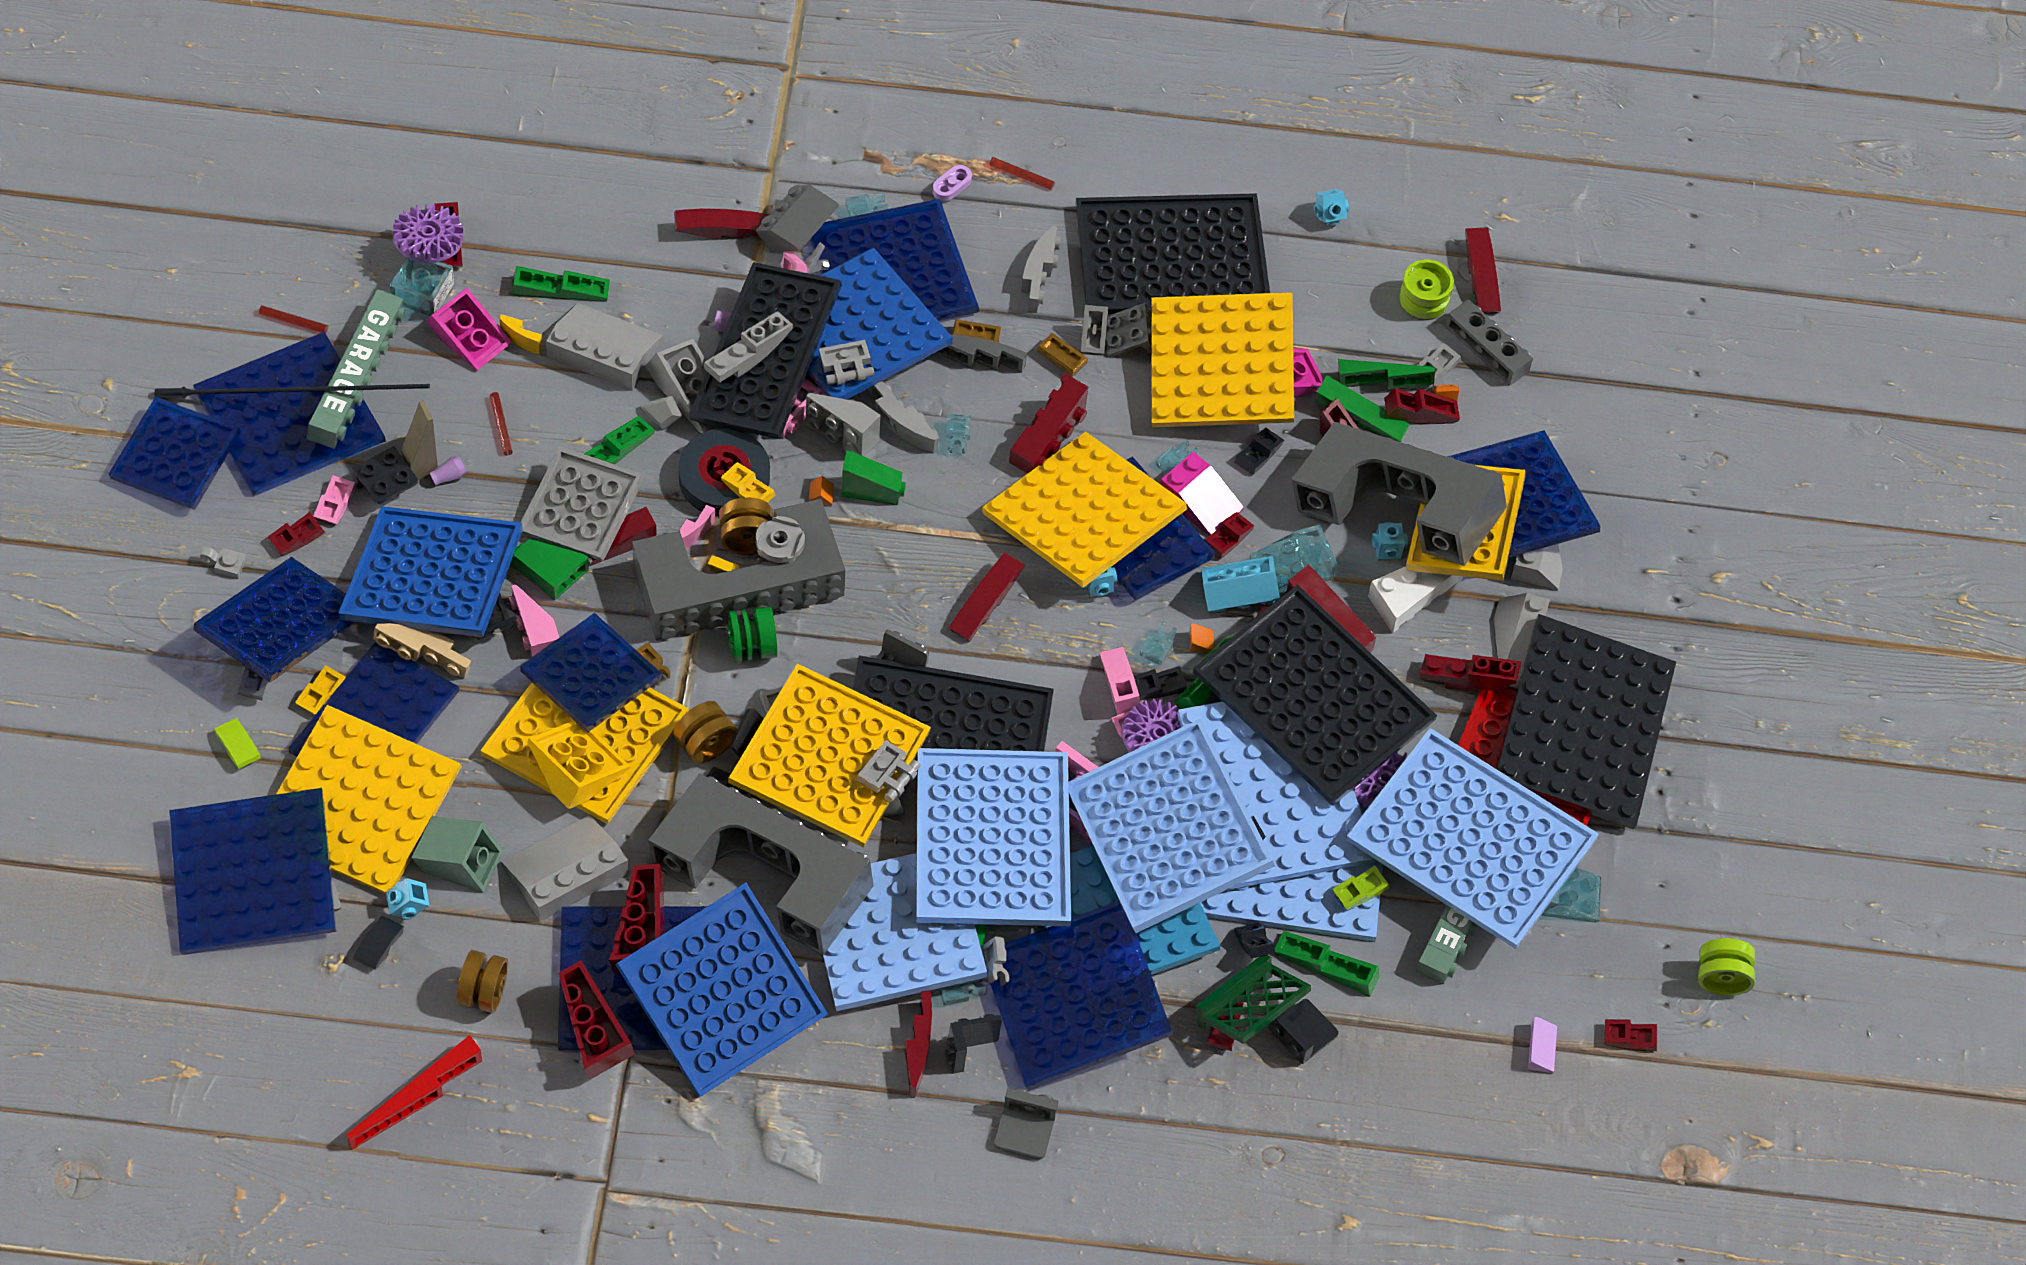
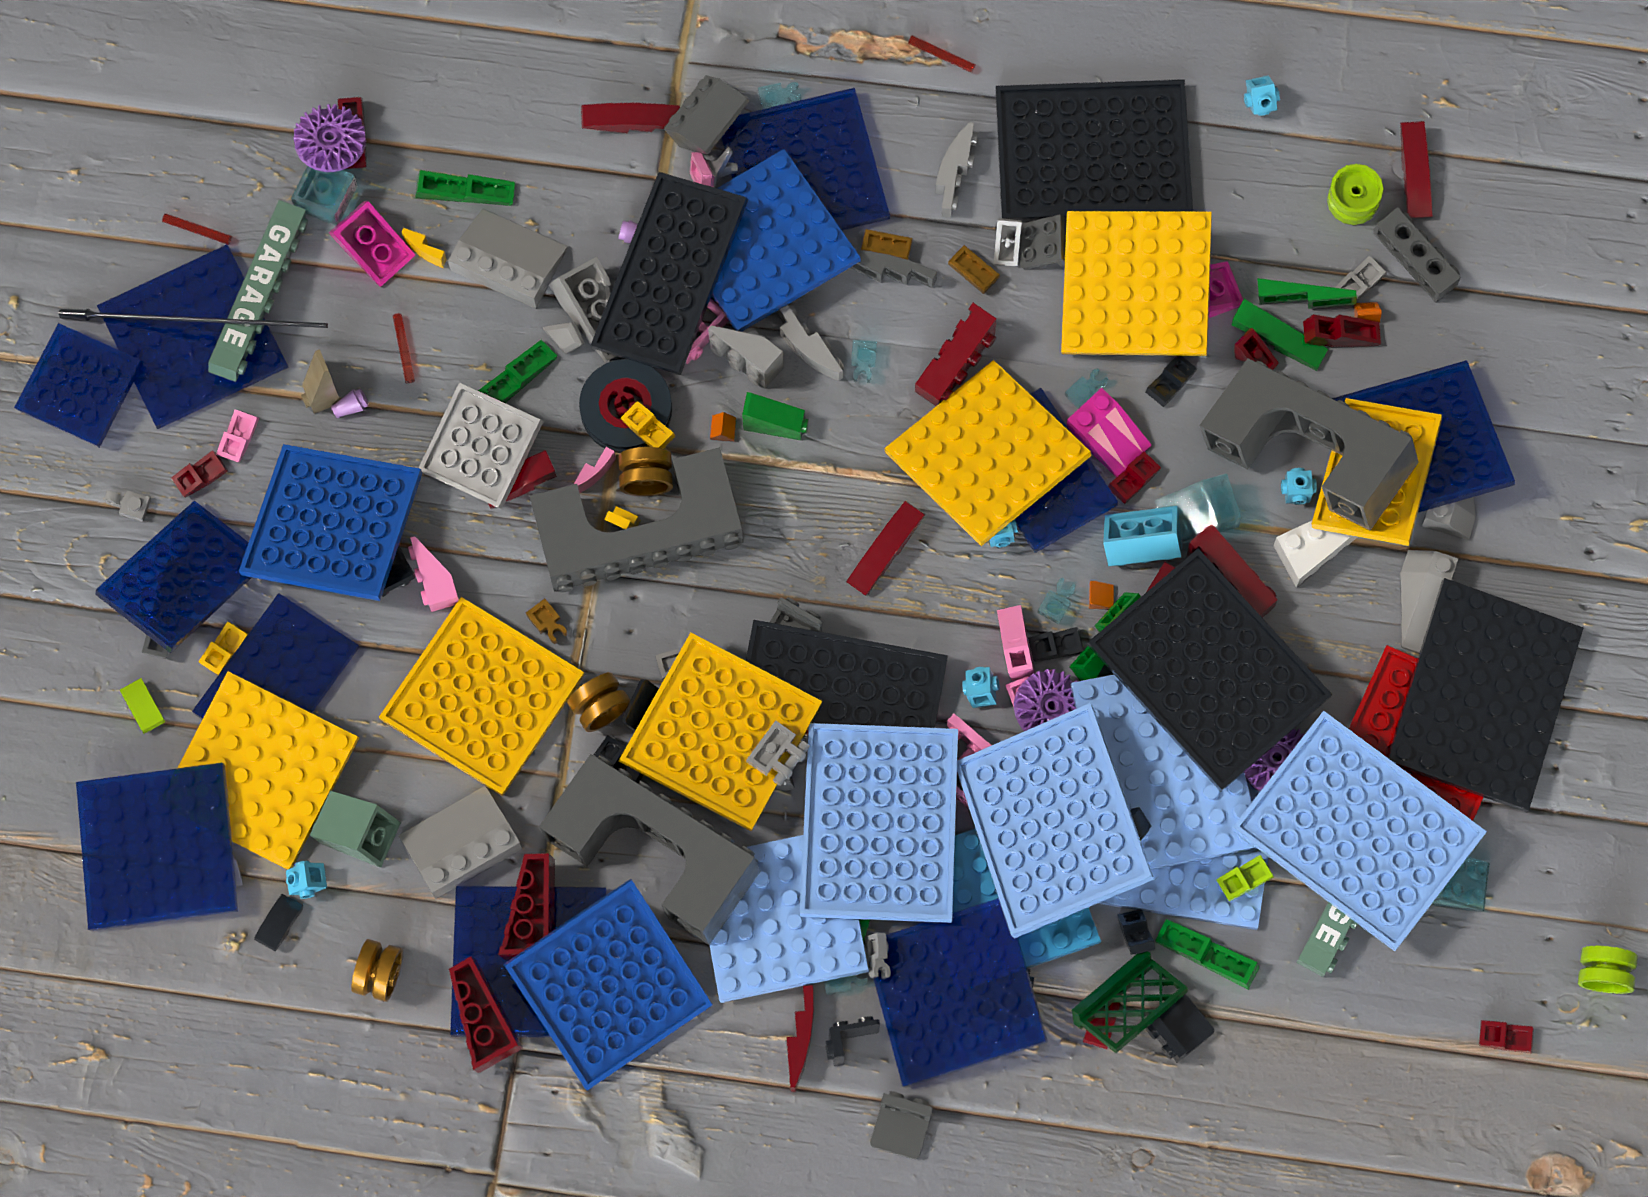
camera: 10 degrees right, 15 degrees up
red slope [346,1035,482,1150] -> none
black bracket [352,446,418,504] -> none
tan slope [373,623,471,679] -> none
green slope [512,539,589,600] -> none
clear blue plate [520,613,662,733] -> none
yellow slope [527,718,630,809] -> none
light grey slope [704,311,793,382] -> none
green wheel [727,606,778,663] -> none
light grey plate [756,516,805,564] -> none
light grey plate [819,340,875,385] -> none
lavender plate [933,165,972,201] -> none
dark red slope [1420,654,1521,690] -> none
lavender slope [1528,1017,1557,1073] -> none
none -> medium azure brick [962,667,1000,708]

